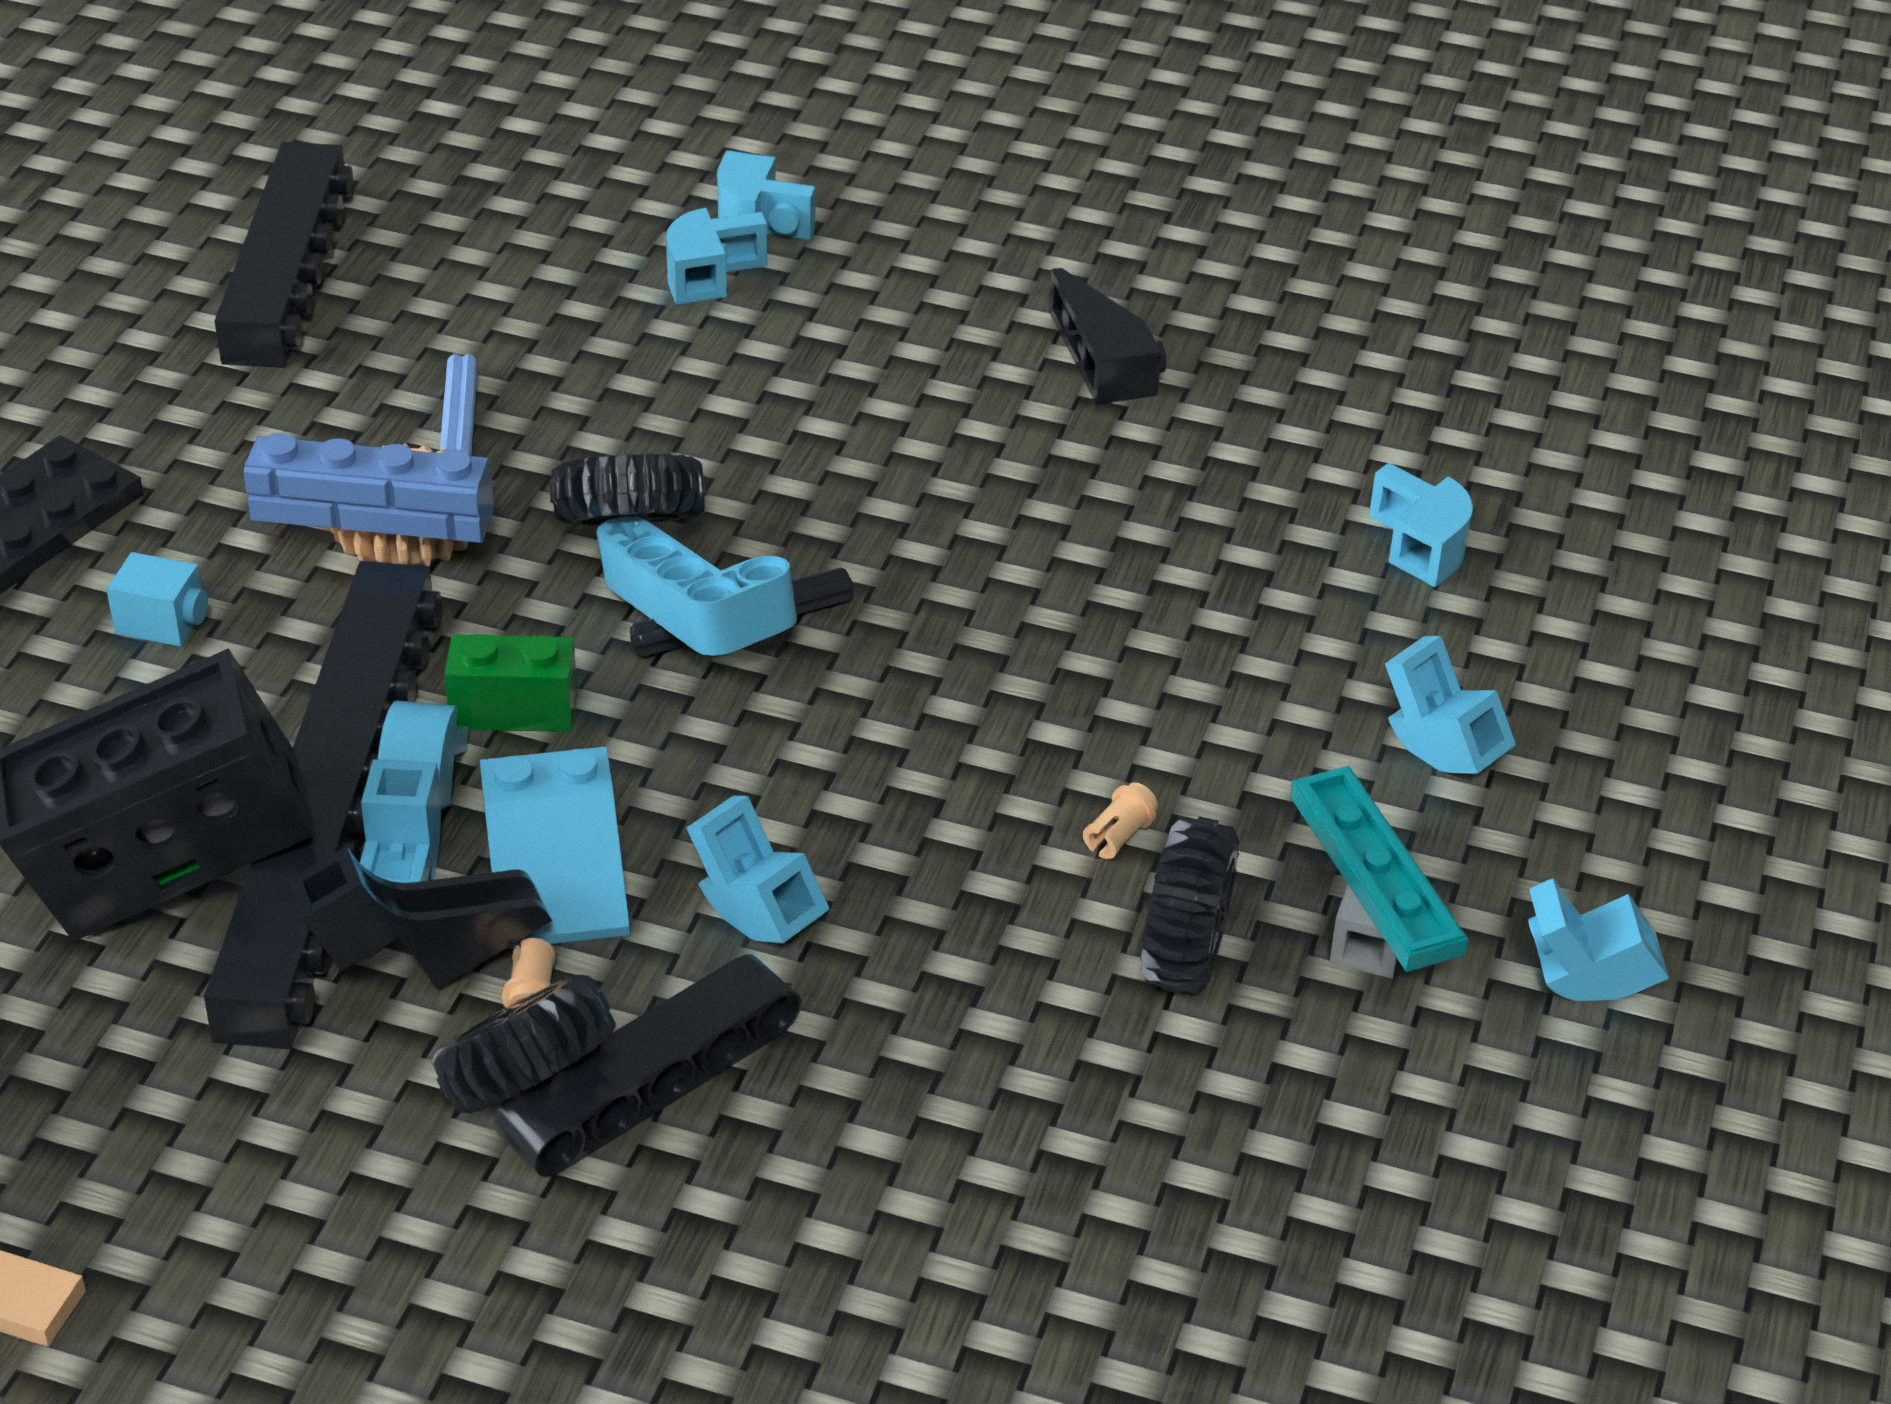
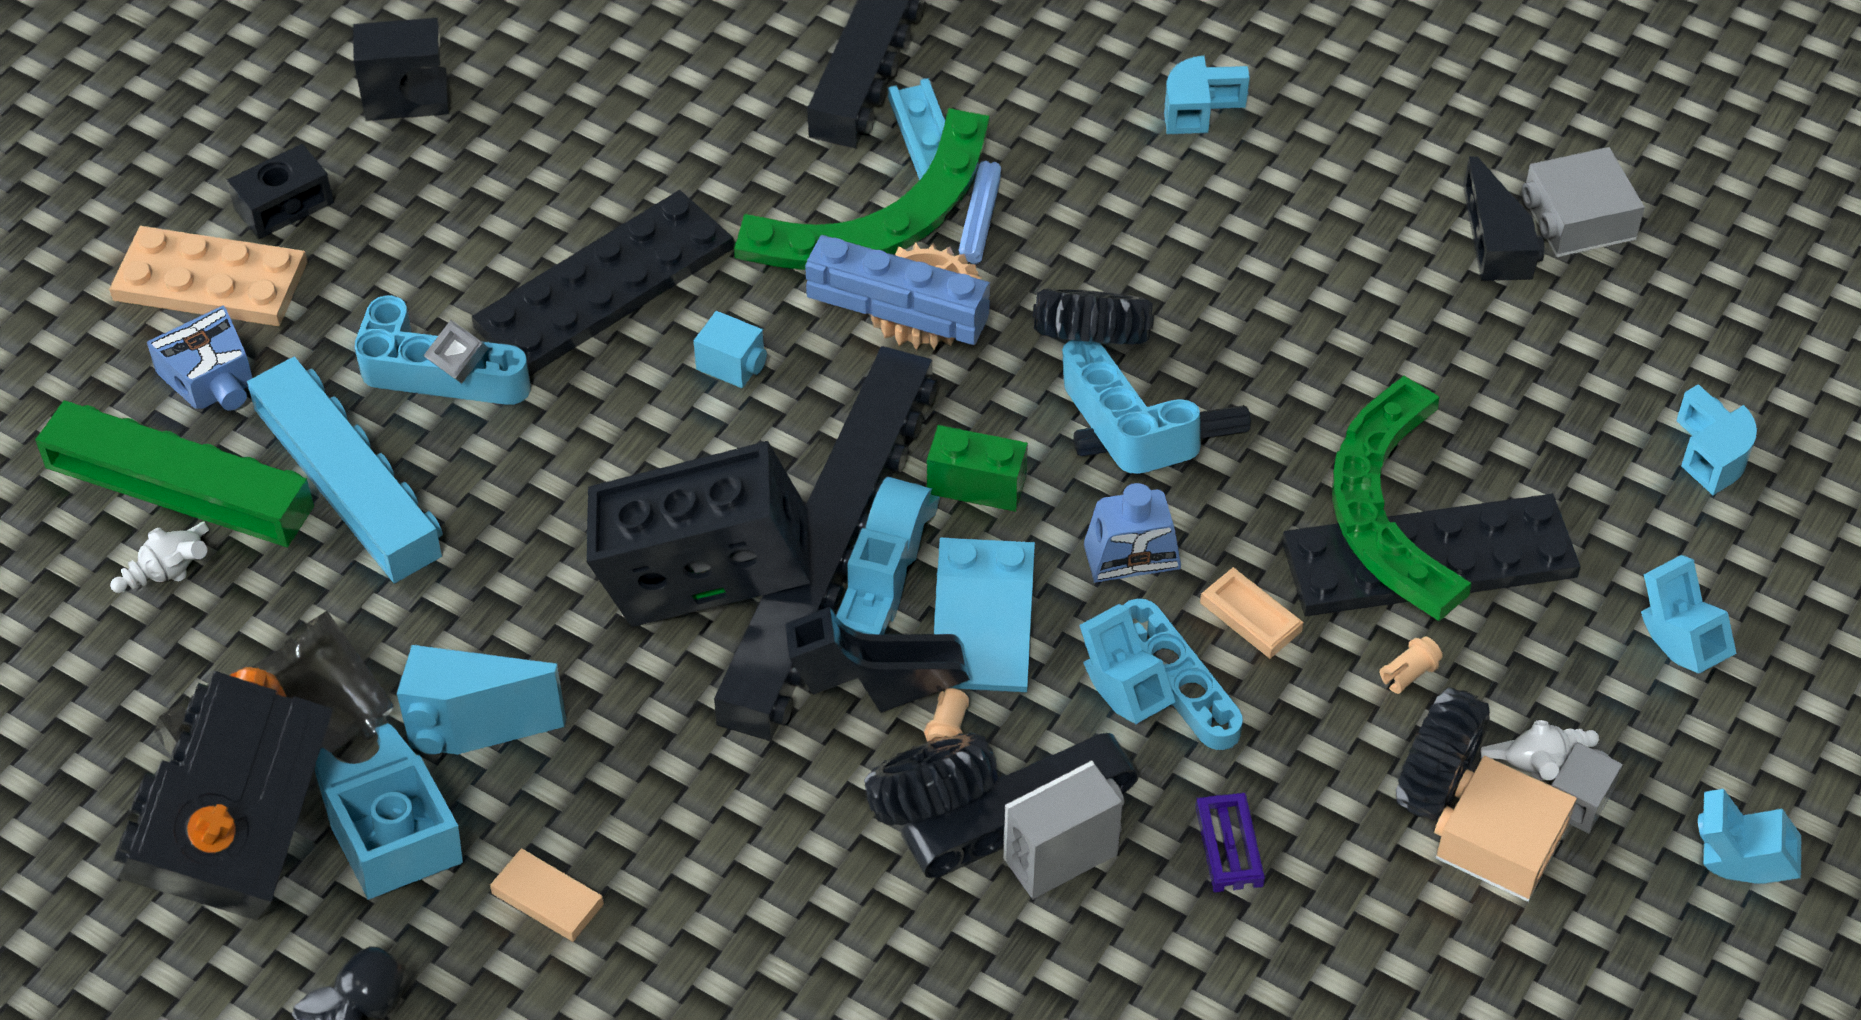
camera: 15 degrees right, 10 degrees up
medium azure brick [717,150,815,240] -> none
teal tile [1290,766,1469,972] -> none
none -> green plate [734,108,990,270]
none -> medium azure hinge [888,78,945,179]
none -> light grey piece [1003,761,1124,899]
none -> medium blue torso [1084,483,1181,583]
none -> medium azure beam [1123,599,1243,750]
none -> dark purple tile [1195,793,1265,892]
none -> light nougat tile [1200,567,1304,659]
none -> black plate [1282,493,1581,617]
none -> green plate [1332,376,1471,621]
none -> light nougat piece [1434,755,1577,902]
none -> white piece [1481,720,1599,780]
none -> light grey piece [1522,147,1645,257]

